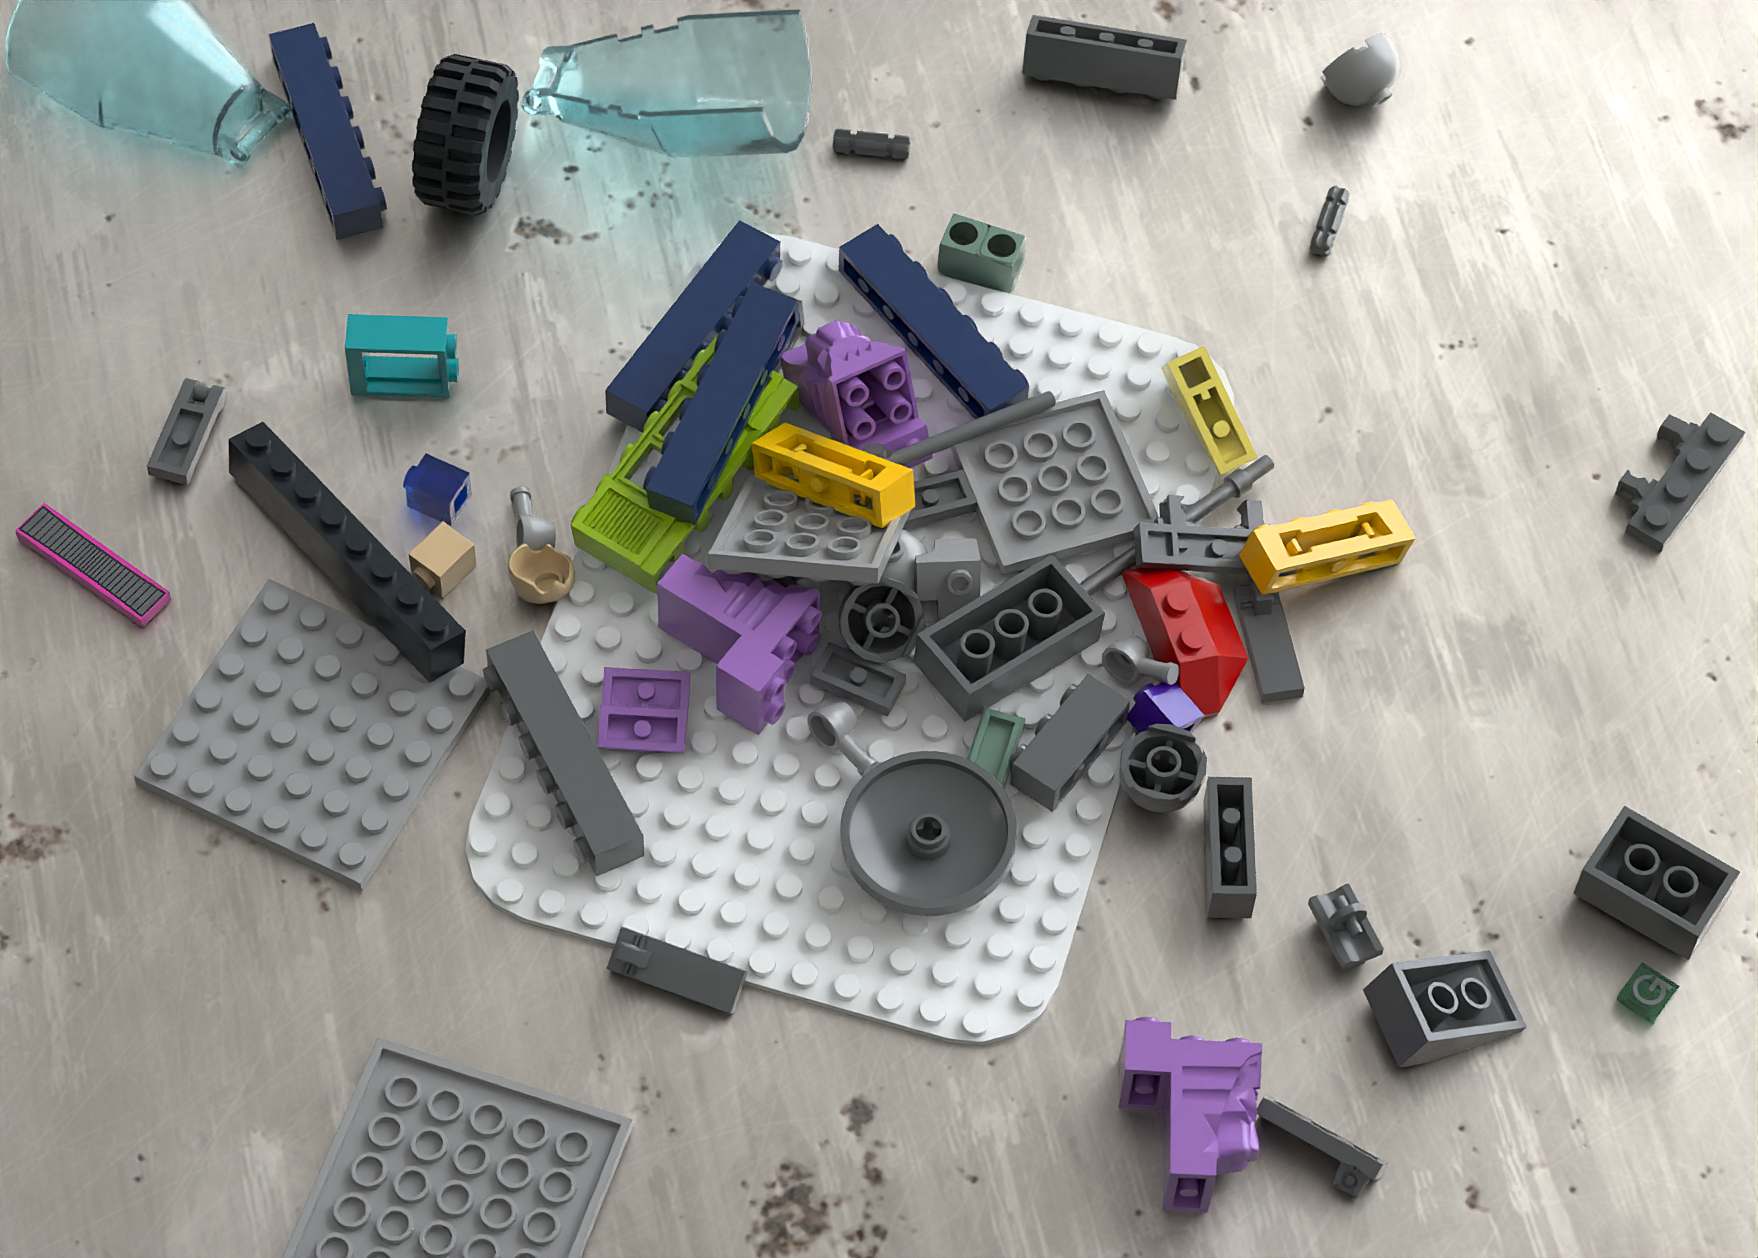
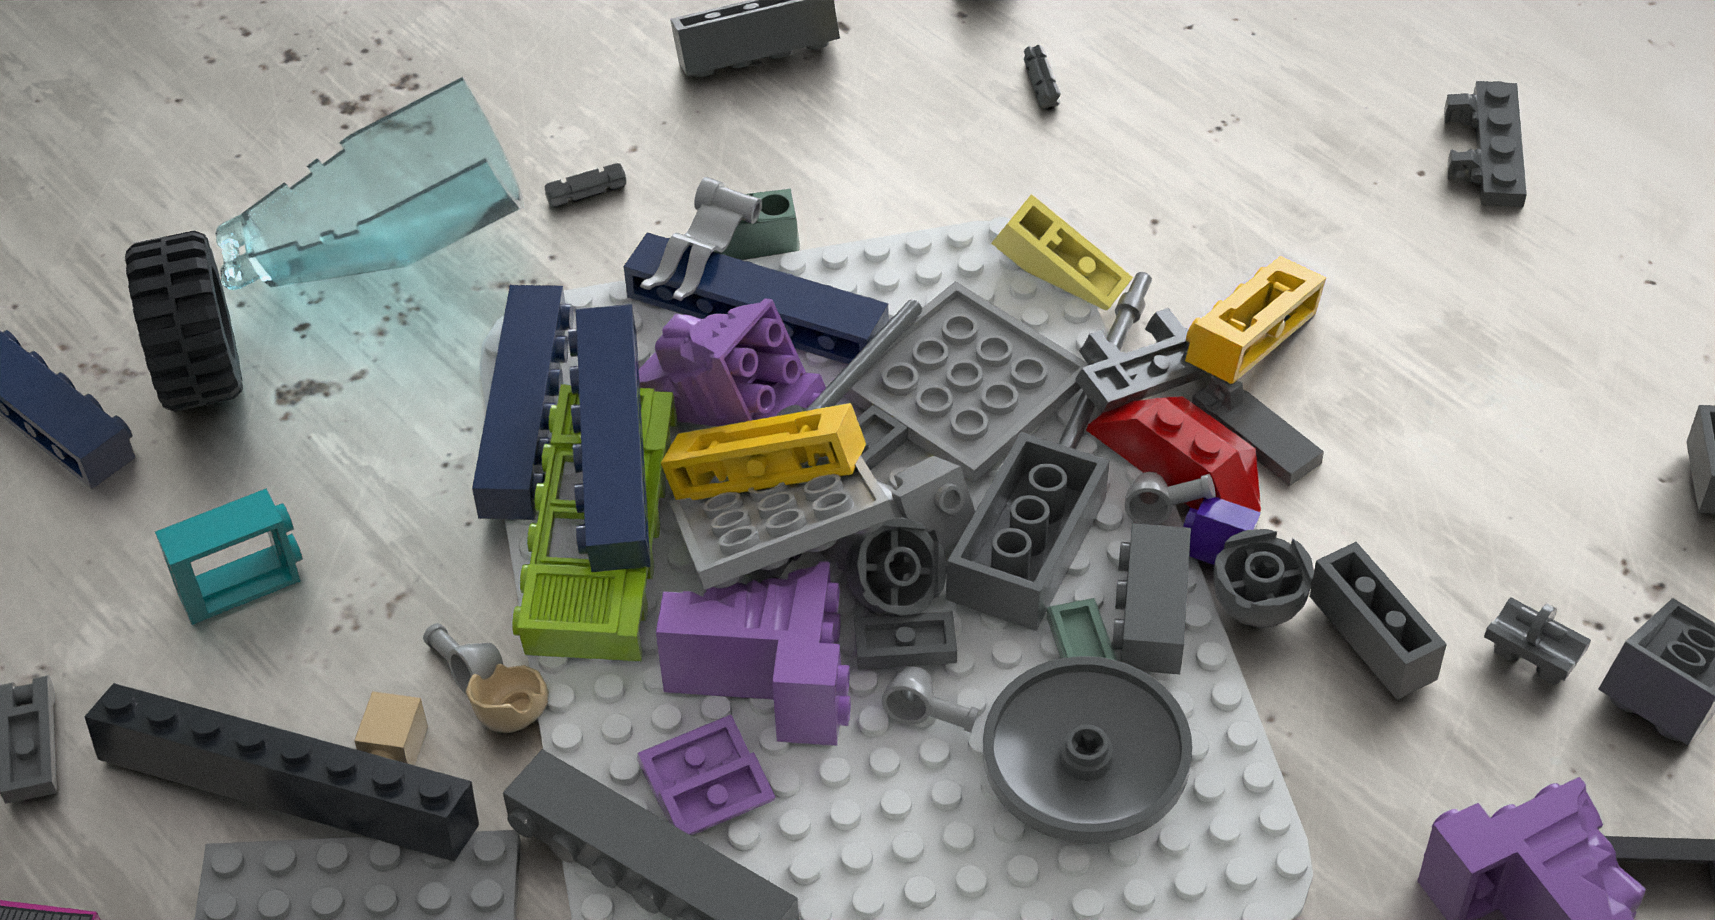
camera: 25 degrees left, 10 degrees down
clear blue brick [403,453,472,526] -> none
none -> light grey flag [640,177,762,301]

